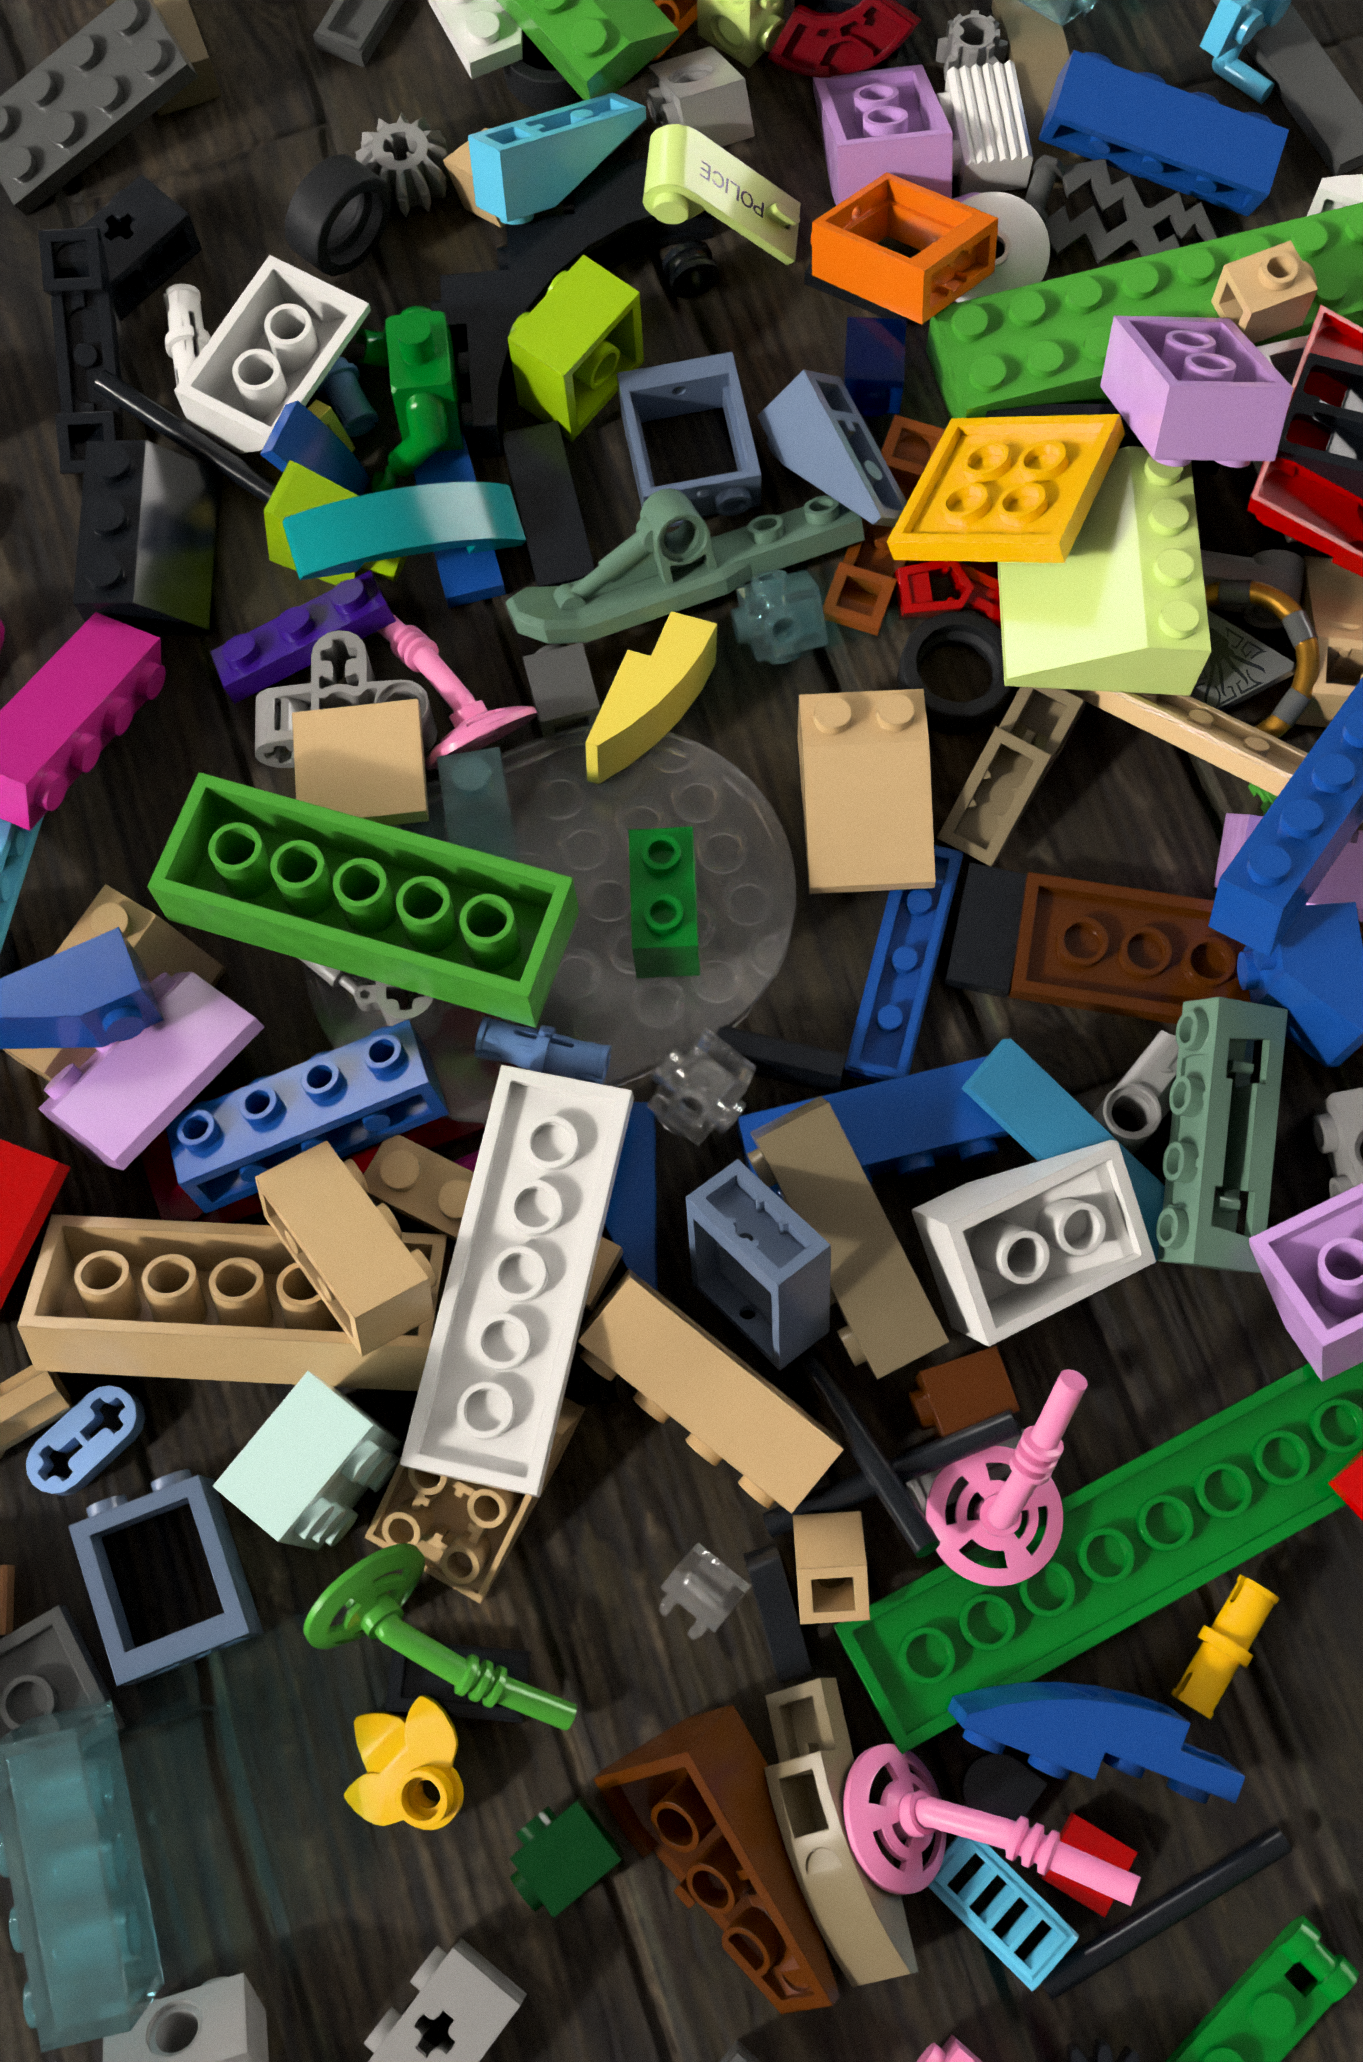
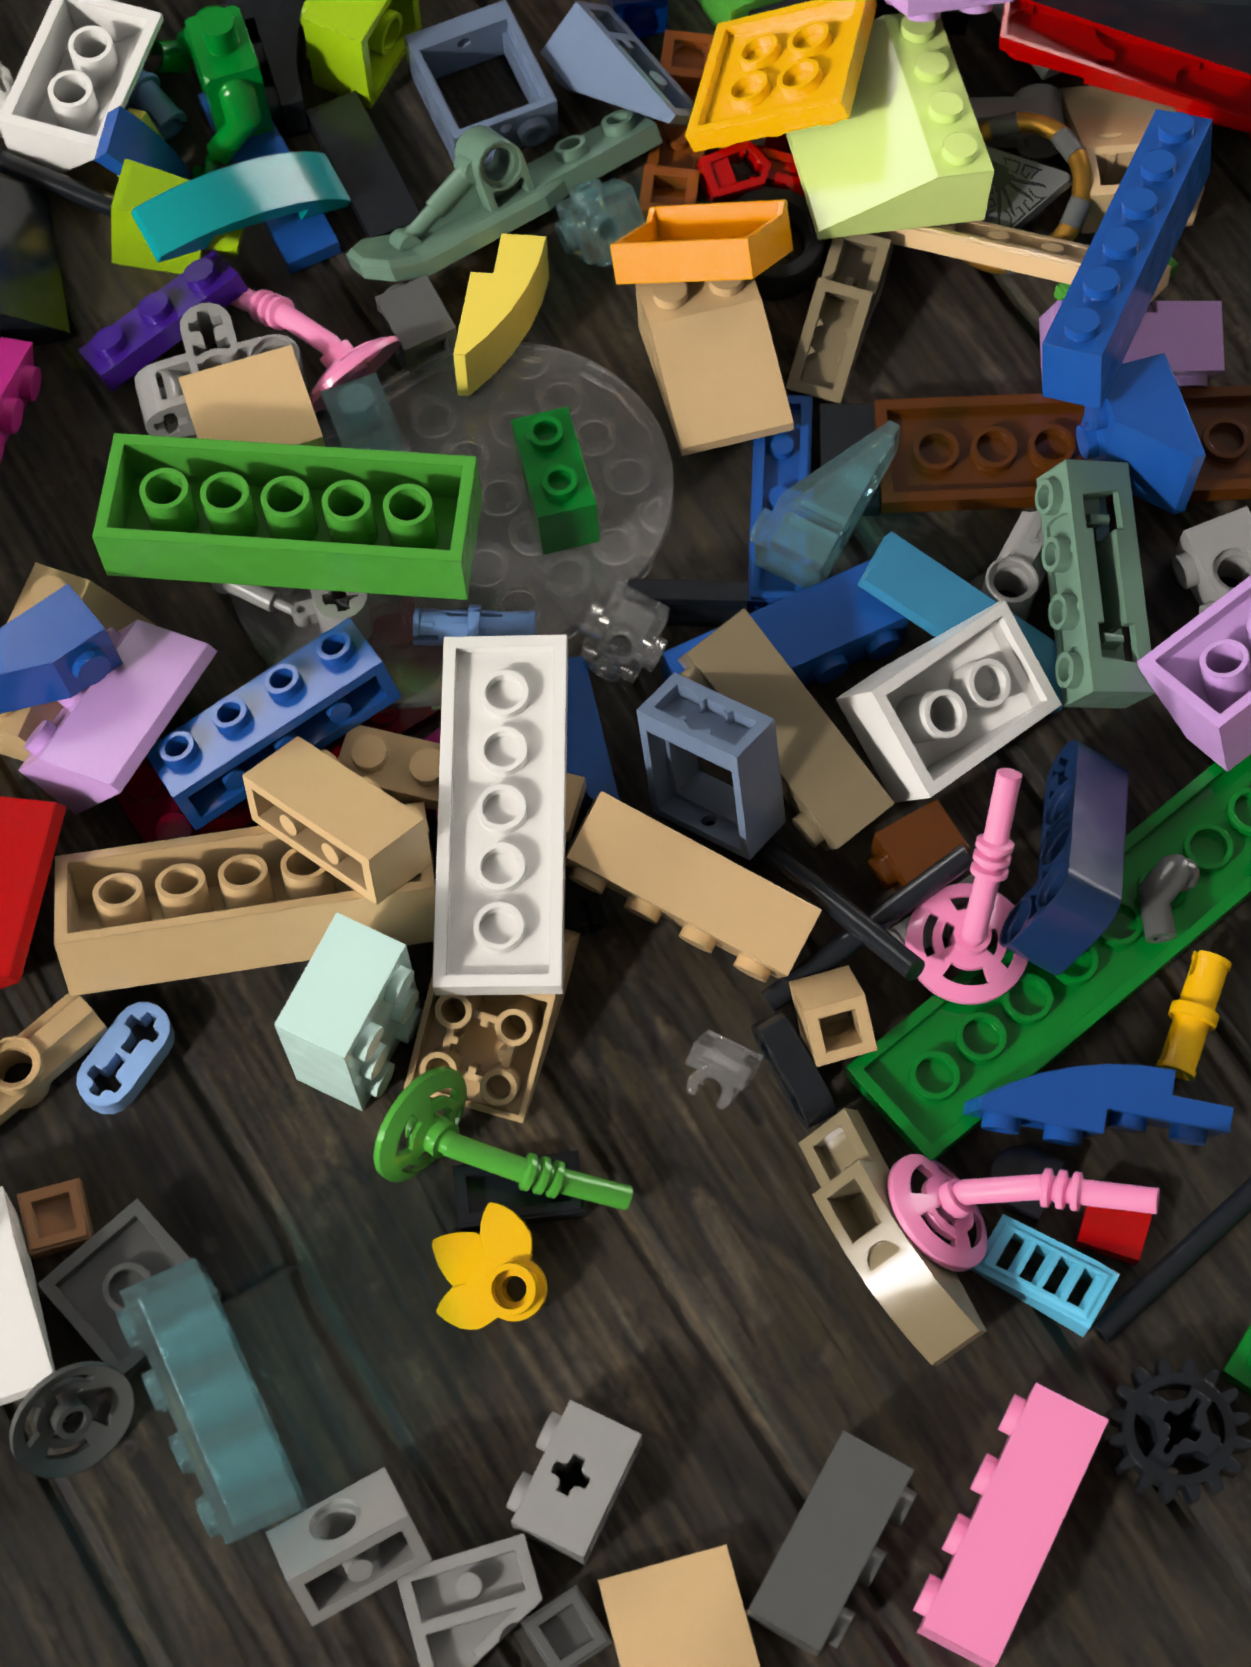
camera: 15 degrees left, 5 degrees down
sand blue window [68,1469,264,1686] -> none
dark green brick [509,1796,624,1918] -> none
reddish brown wedge [593,1704,840,2014] -> none
none -> light orange container [610,199,793,284]
none -> clear light blue slope [750,420,900,589]
none -> dark blue beam [999,740,1129,976]
none -> dark grey arm [1137,854,1200,943]

